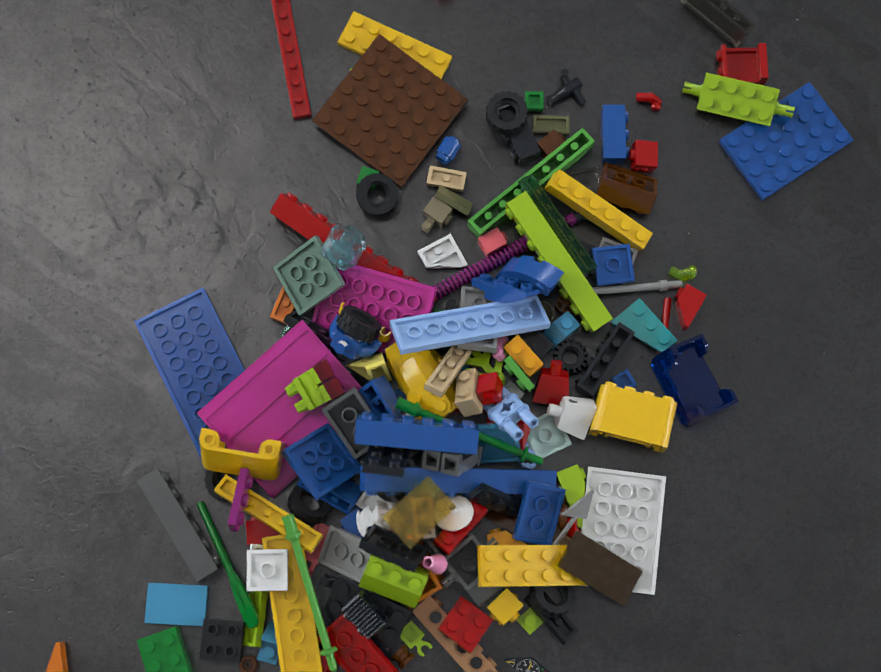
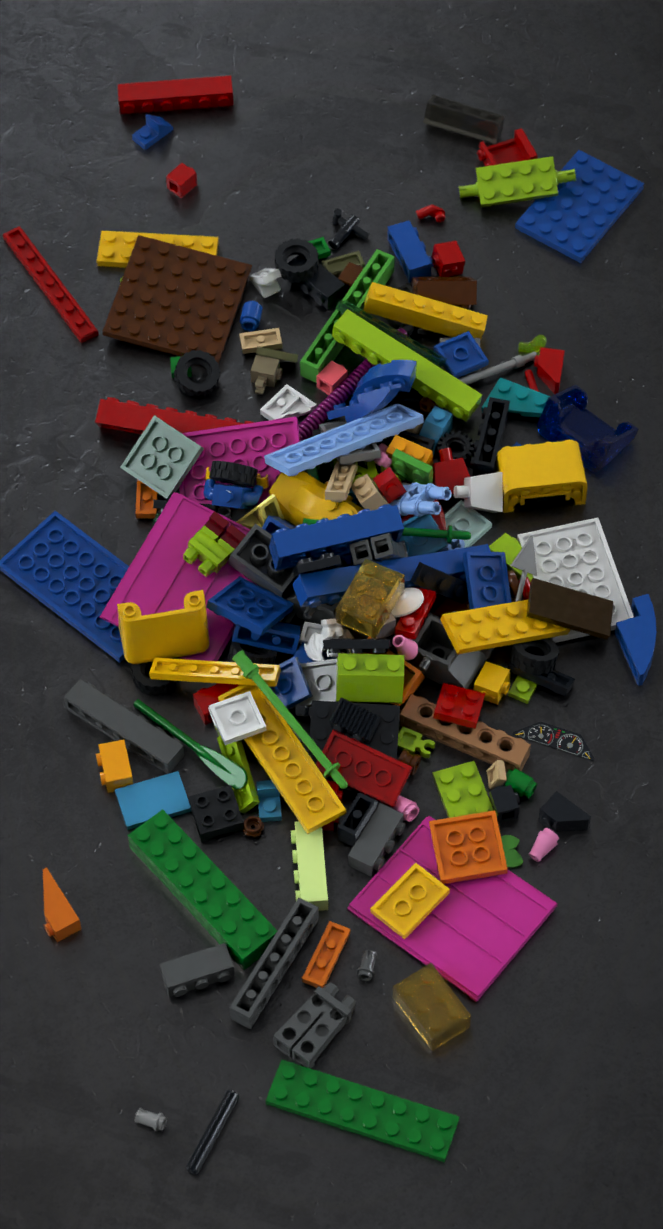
camera: 20 degrees left, 20 degrees down
magenta plate [227,468,253,532] -> none
clear light blue brick [321,224,367,270] -> none
none -> light orange brick [96,739,133,793]
none -> white slope [249,268,282,298]
none -> blue plate [269,656,312,709]
none -> blue slope [615,594,657,686]

